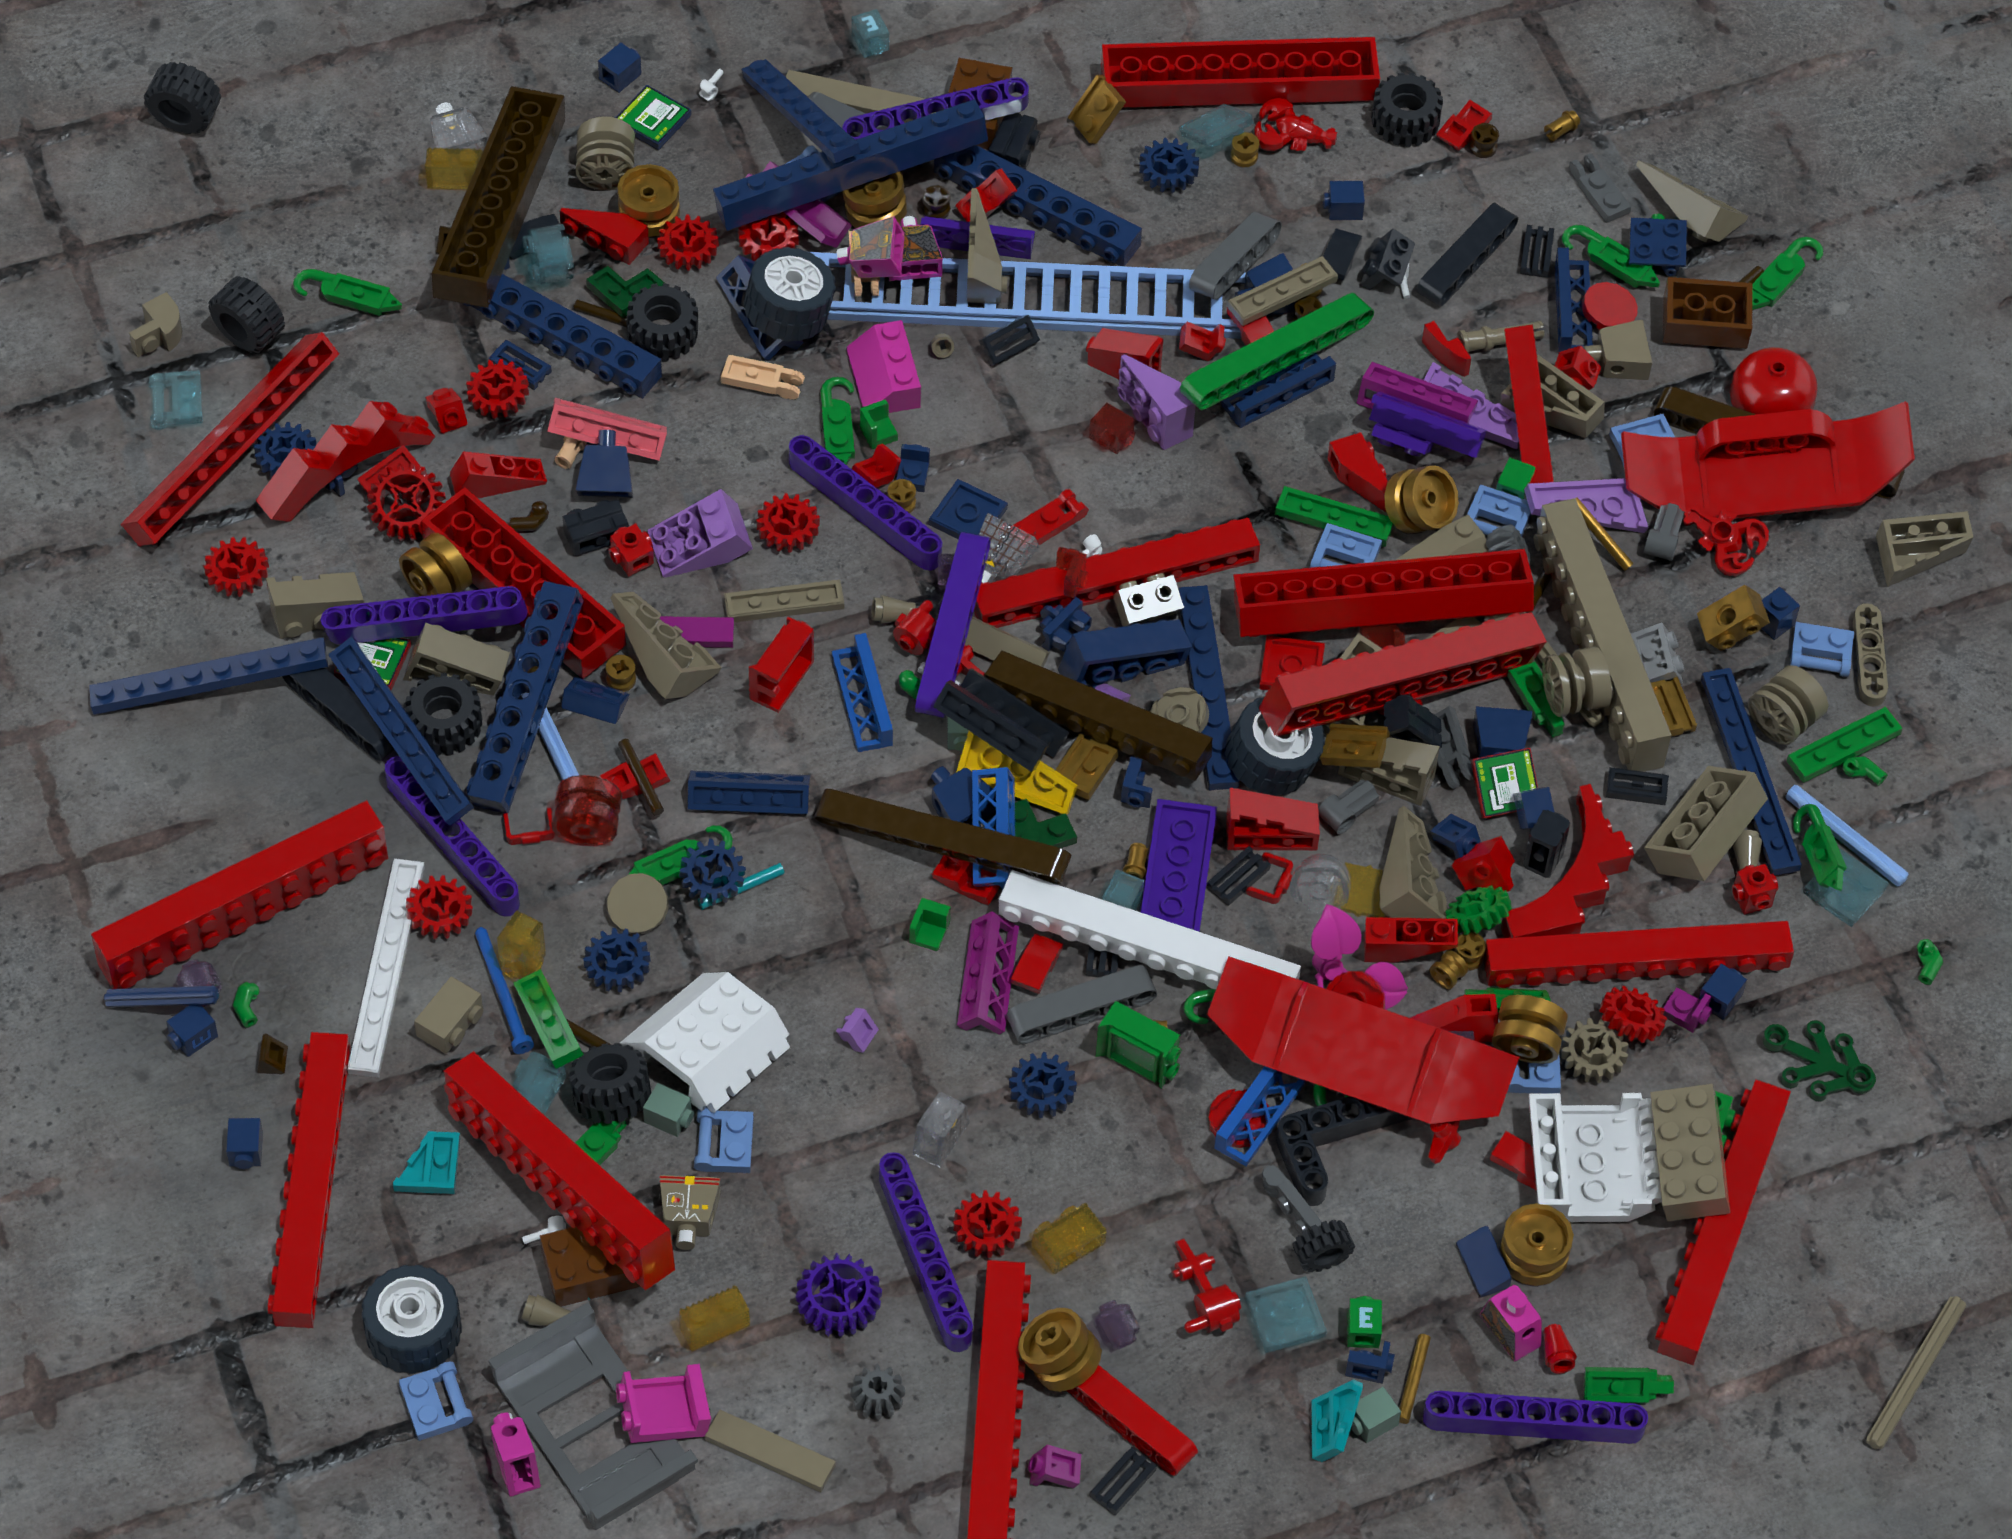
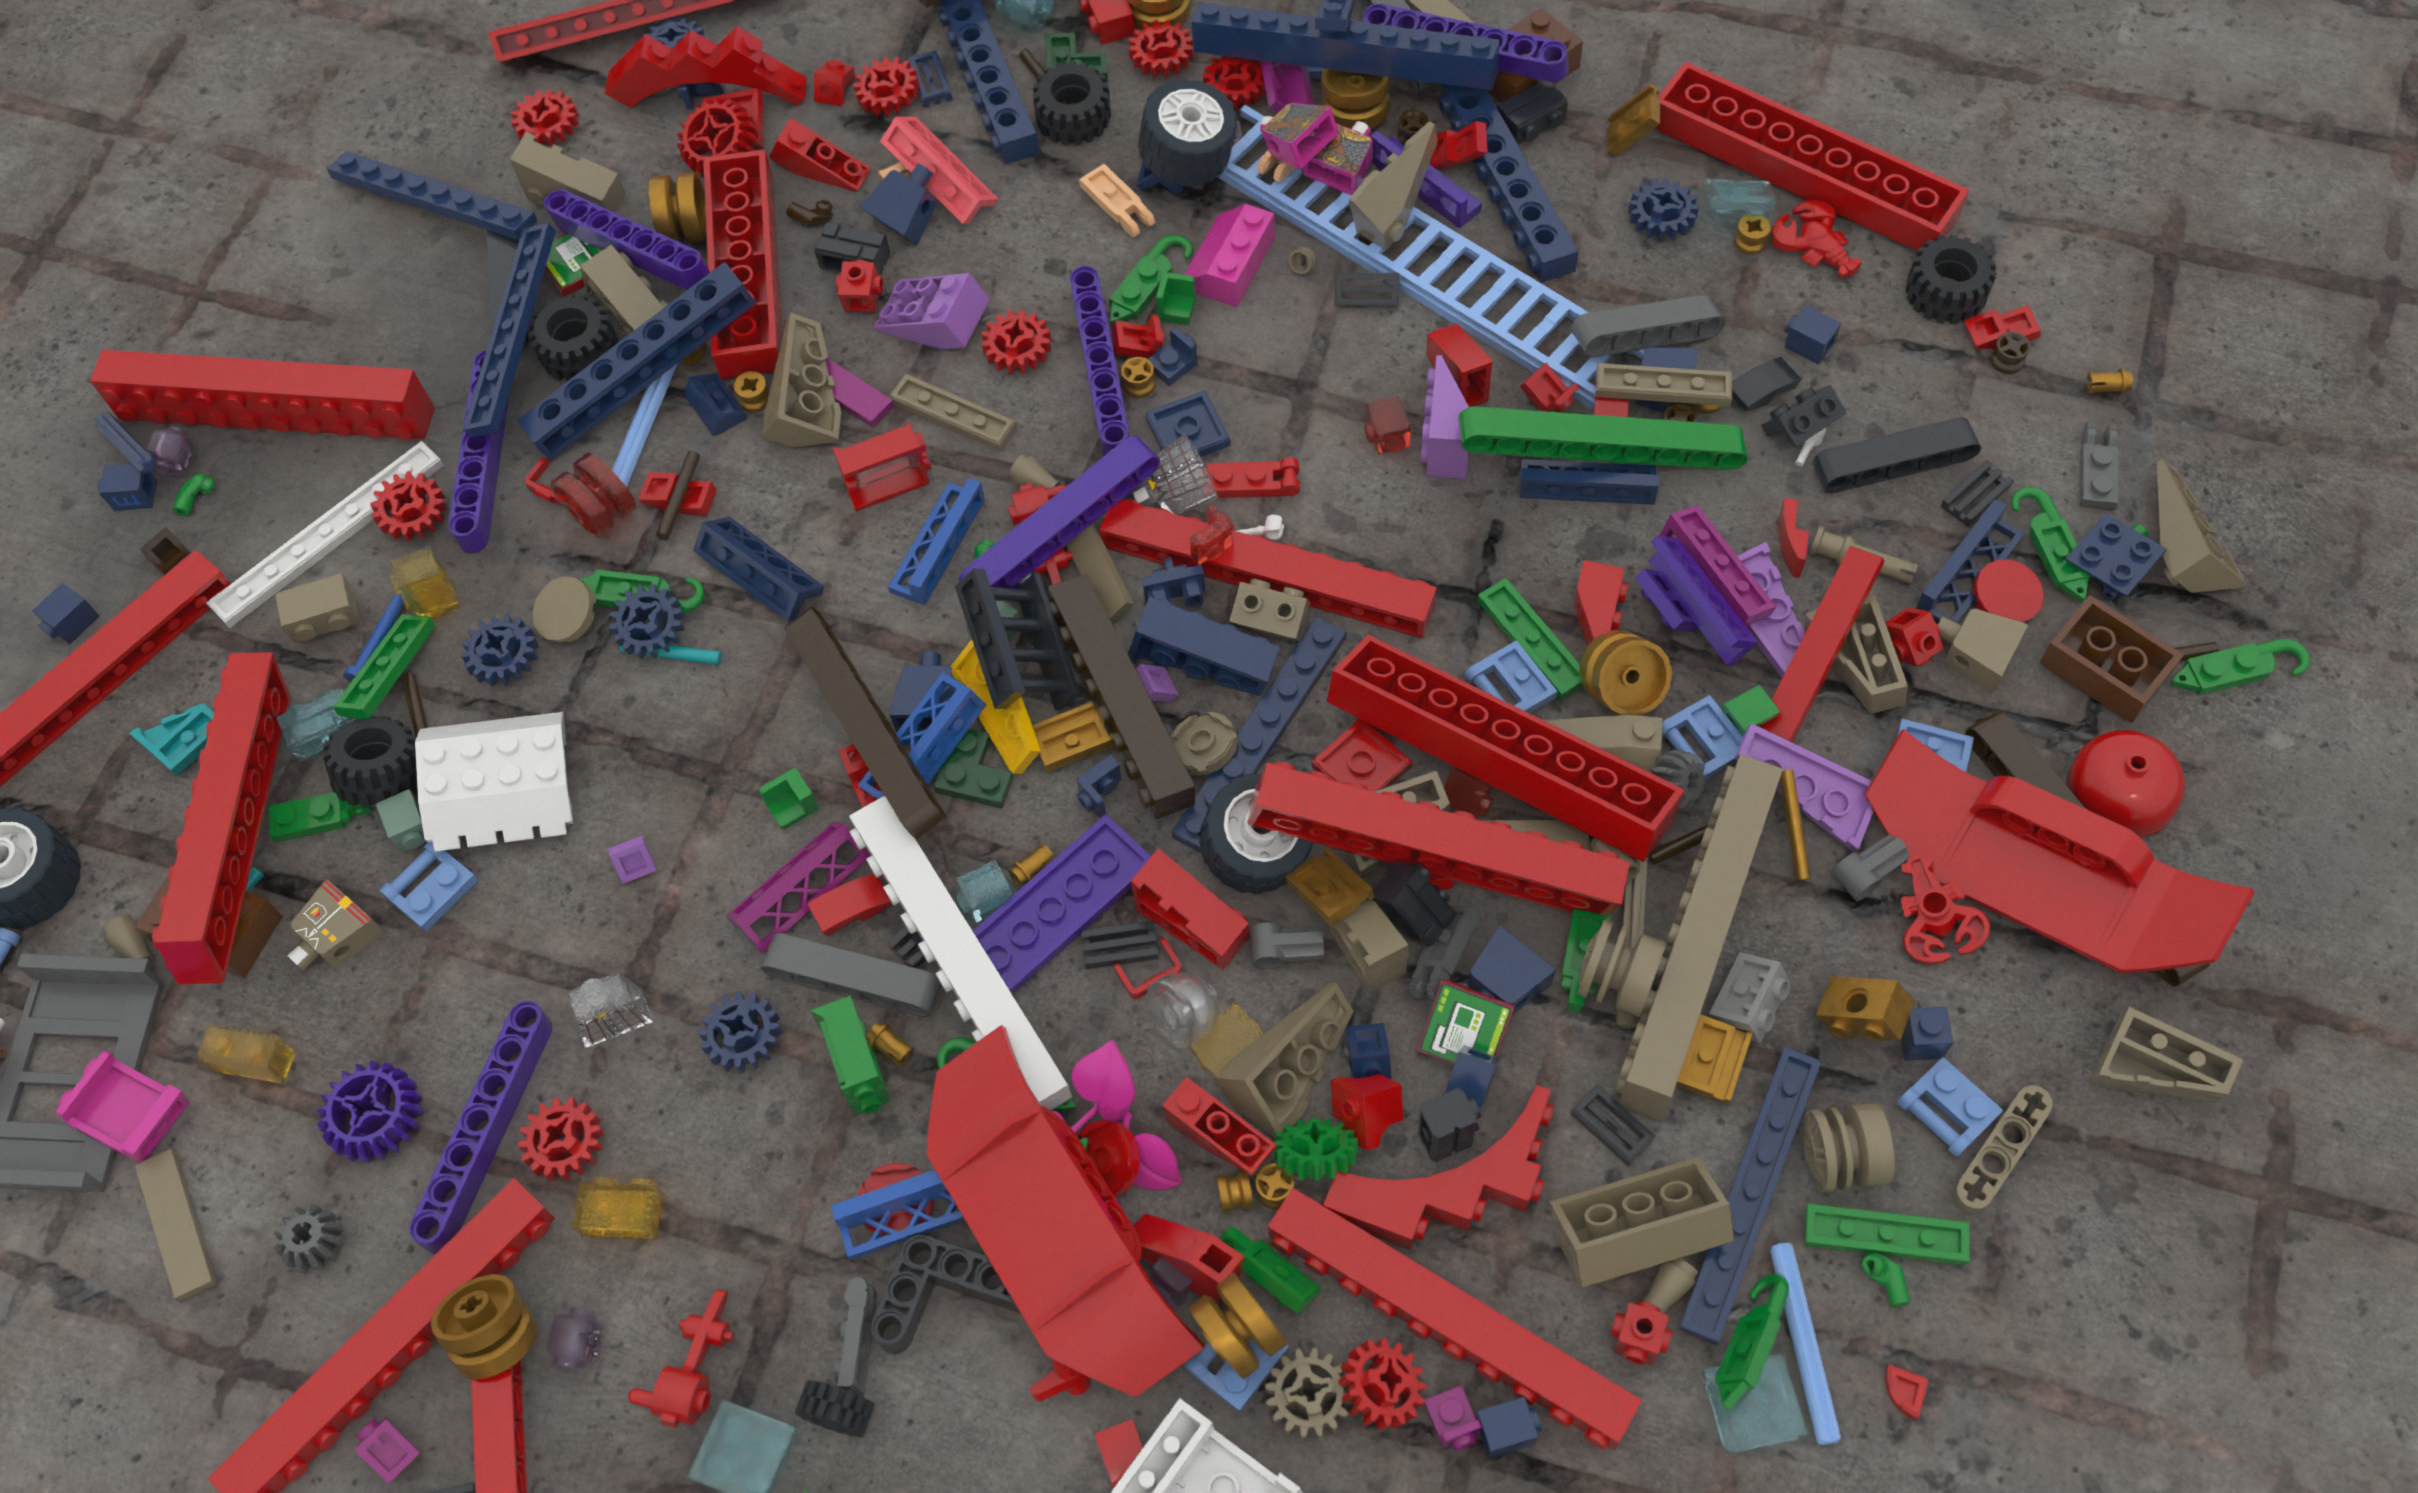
camera: 45 degrees right, 5 degrees up
none -> red tile [1884,1365,1929,1421]

